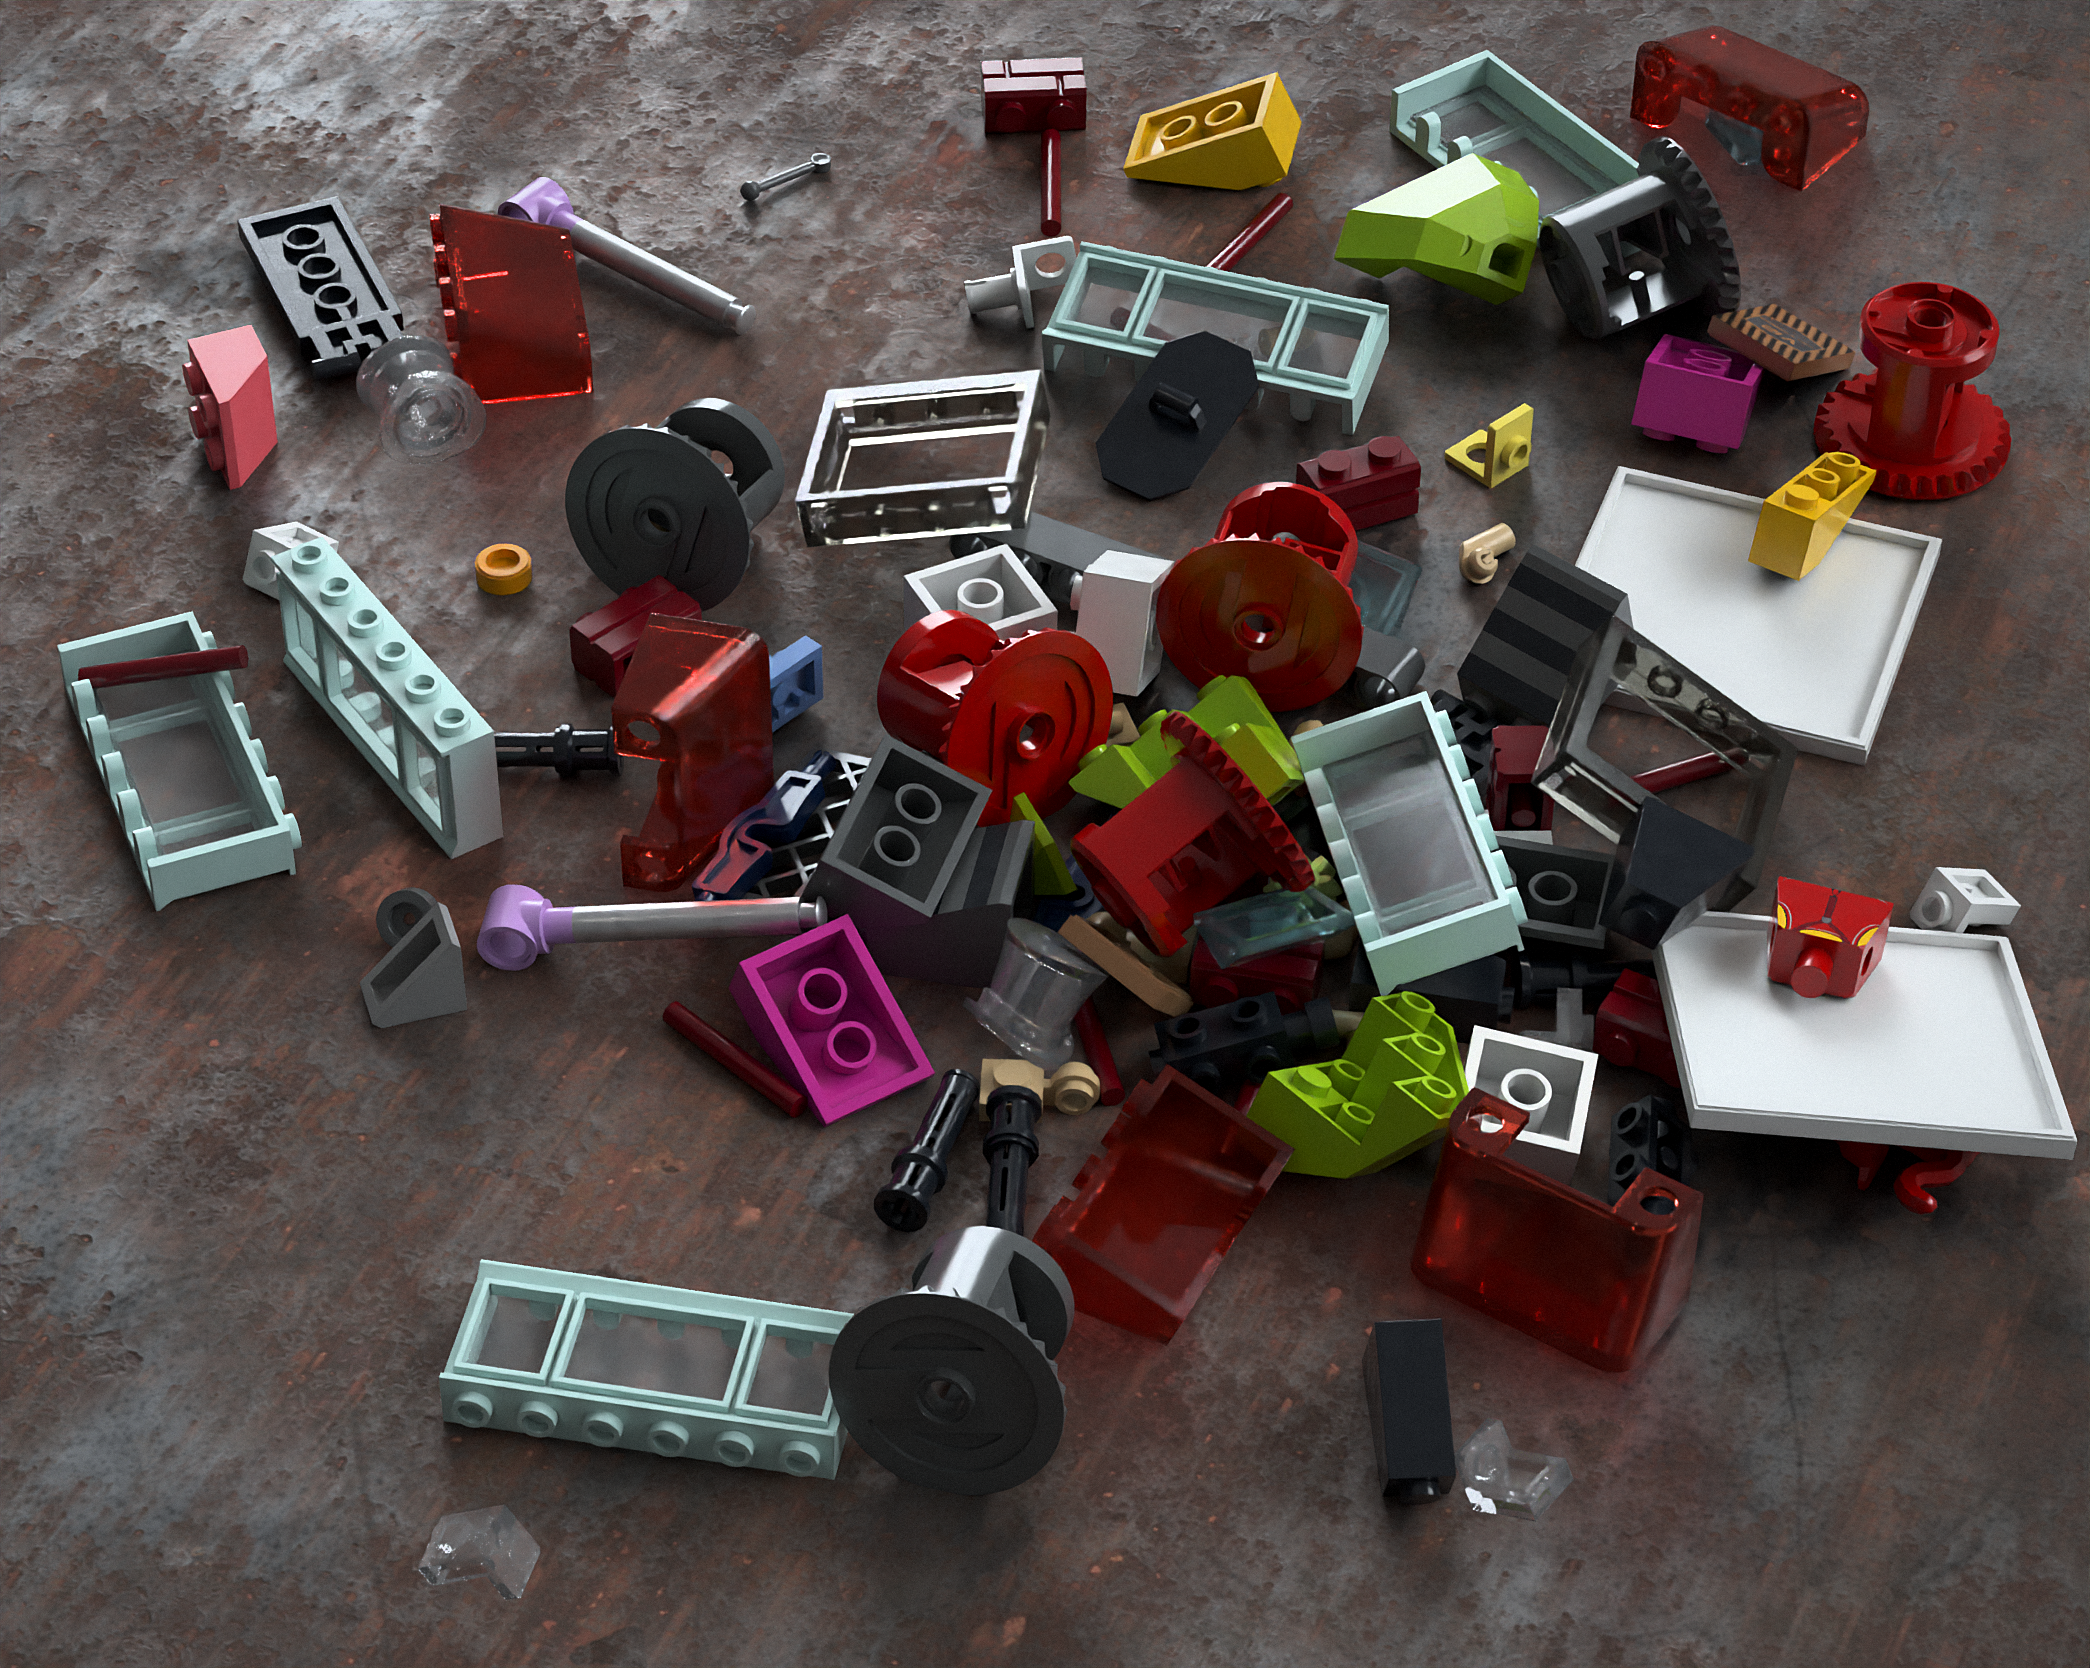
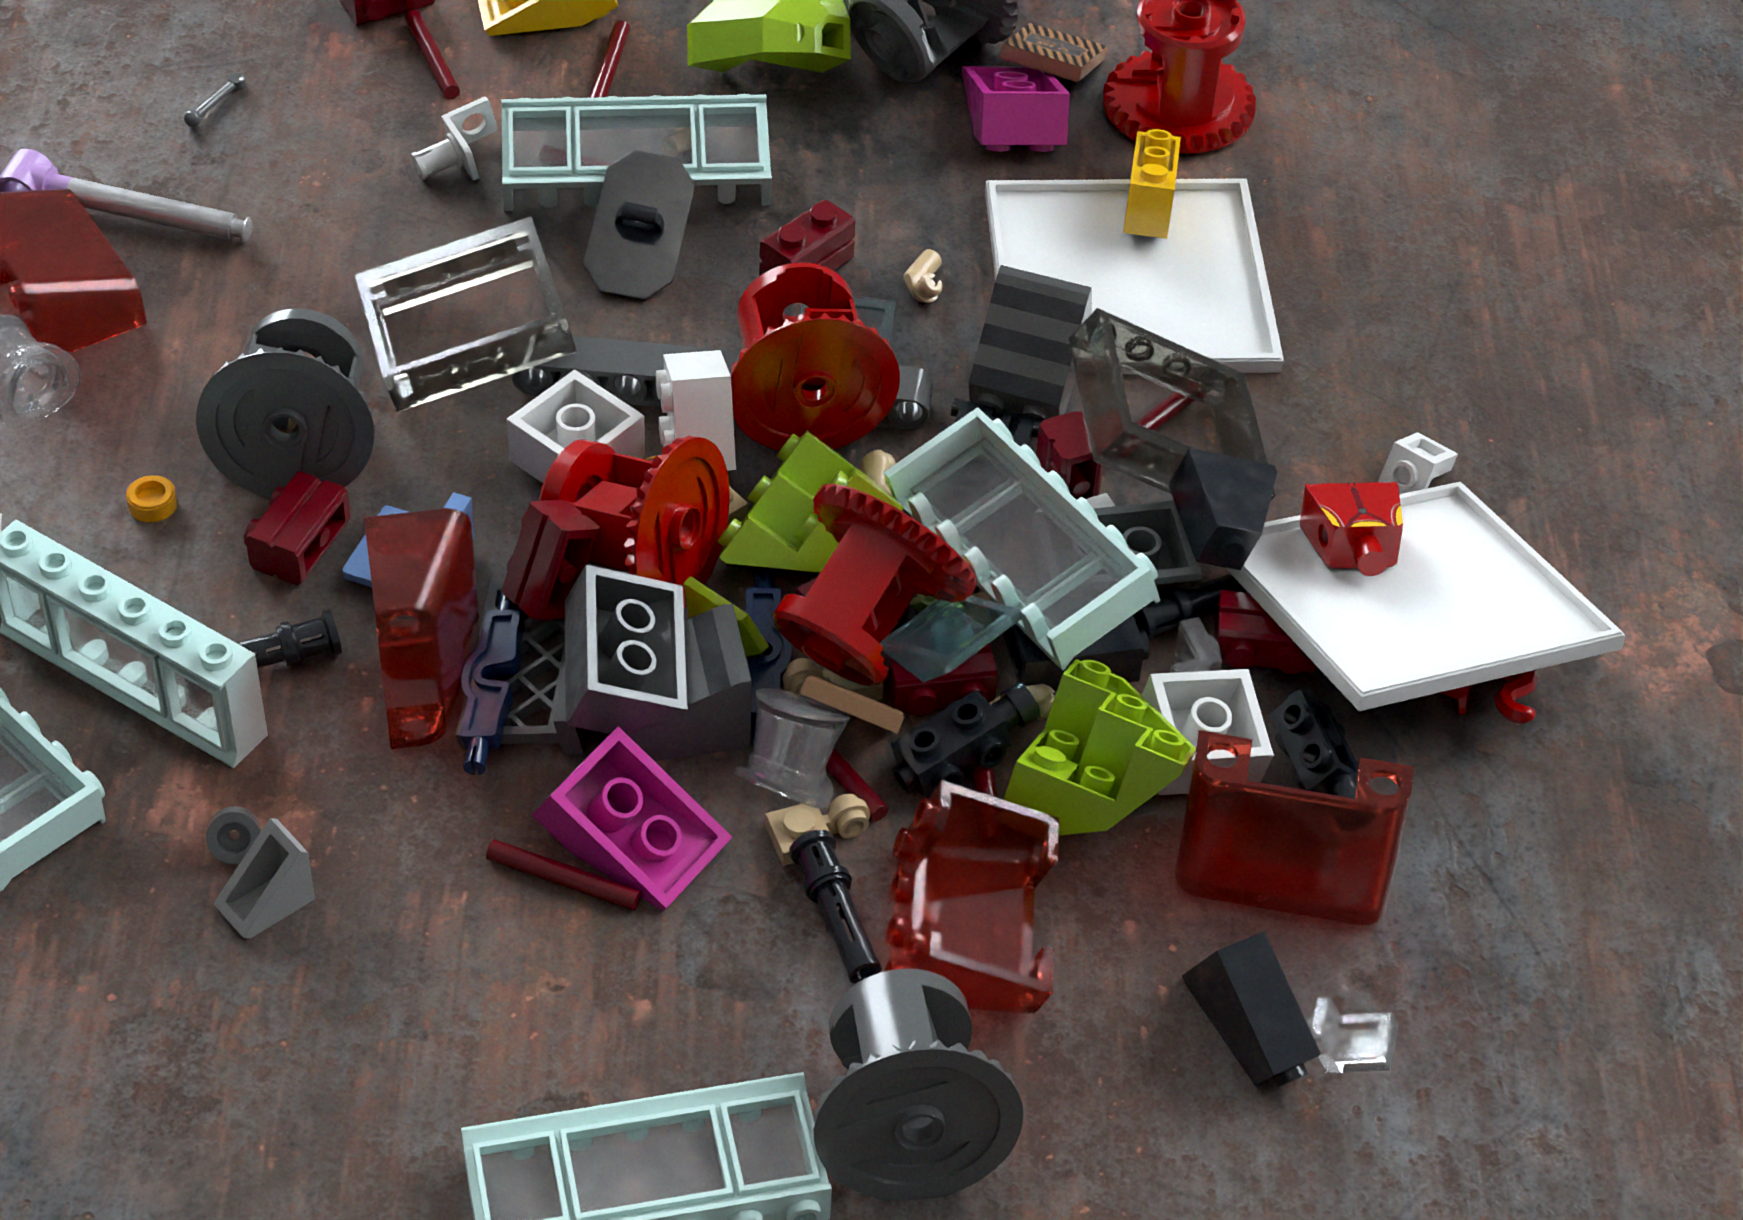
camera: 25 degrees left, 5 degrees up
flat silver piece [477,885,828,971] -> none
black pin [874,1069,980,1232] -> none
light yellow bracket [1444,403,1534,489] -> none
none -> dark red brick [501,500,600,620]

